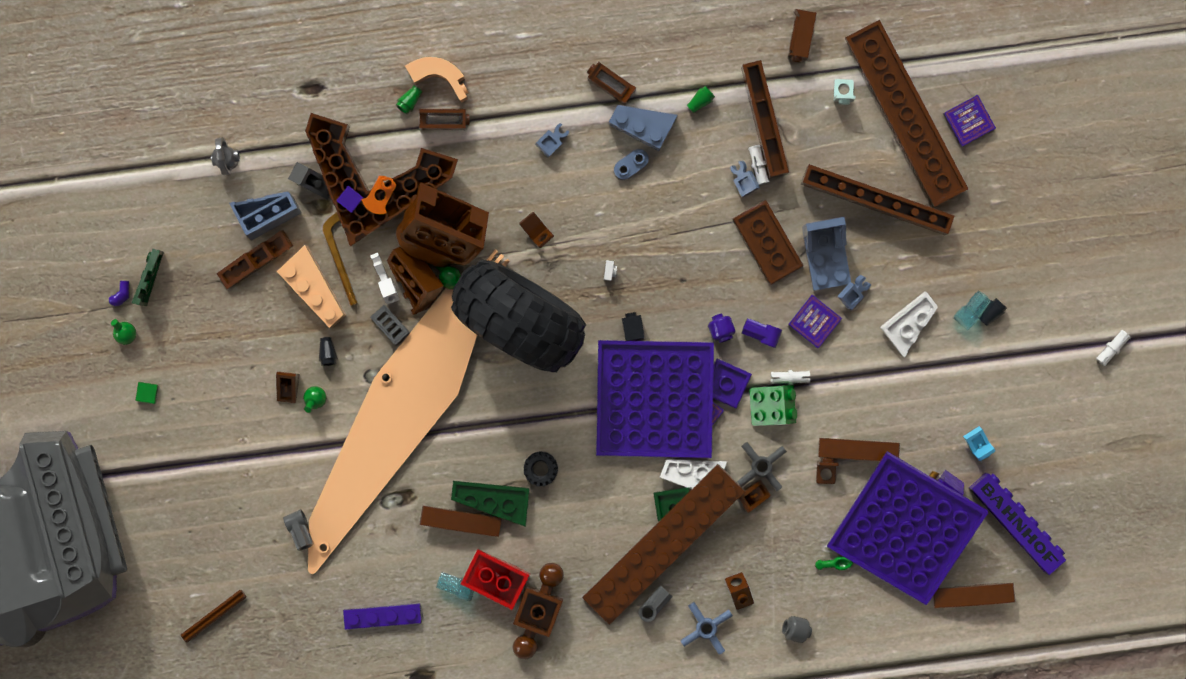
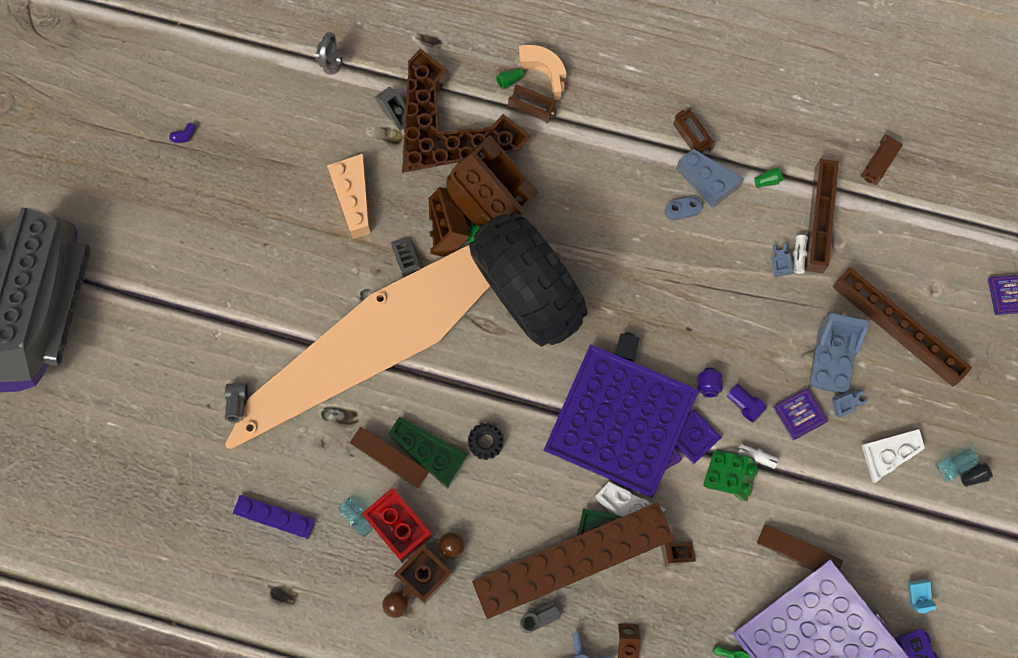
camera: 20 degrees right, 15 degrees down
green piece [111,319,137,345] -> none
dark green wing [132,249,164,306] -> none
green tile [135,382,158,404] -> none
reddish brown axle [181,590,246,642] -> none
reddish brown slope [216,230,293,289] -> none
sand blue wedge [229,192,302,240] -> none
reddish brown slope [276,372,300,403] -> none
green piece [303,386,327,413] -> none
black cone [319,337,338,366] -> none
pearl gold piece [323,212,357,306] -> none
dark purple tile [336,186,364,213] -> none
orange piece [361,176,396,214] -> none
white piece [370,253,400,305] -> none
reddish brown bracket [519,212,554,248] -> none
sand blue plate [535,123,569,158] -> none
white plate [604,260,617,281] -> none
reddish brown tile [733,200,804,285] -> none
dark grey bar [737,442,787,491] -> none
reddish brown bracket [816,458,839,484] -> none
light aqua bracket [834,79,856,105] -> none
reddish brown plate [845,20,968,207] -> none

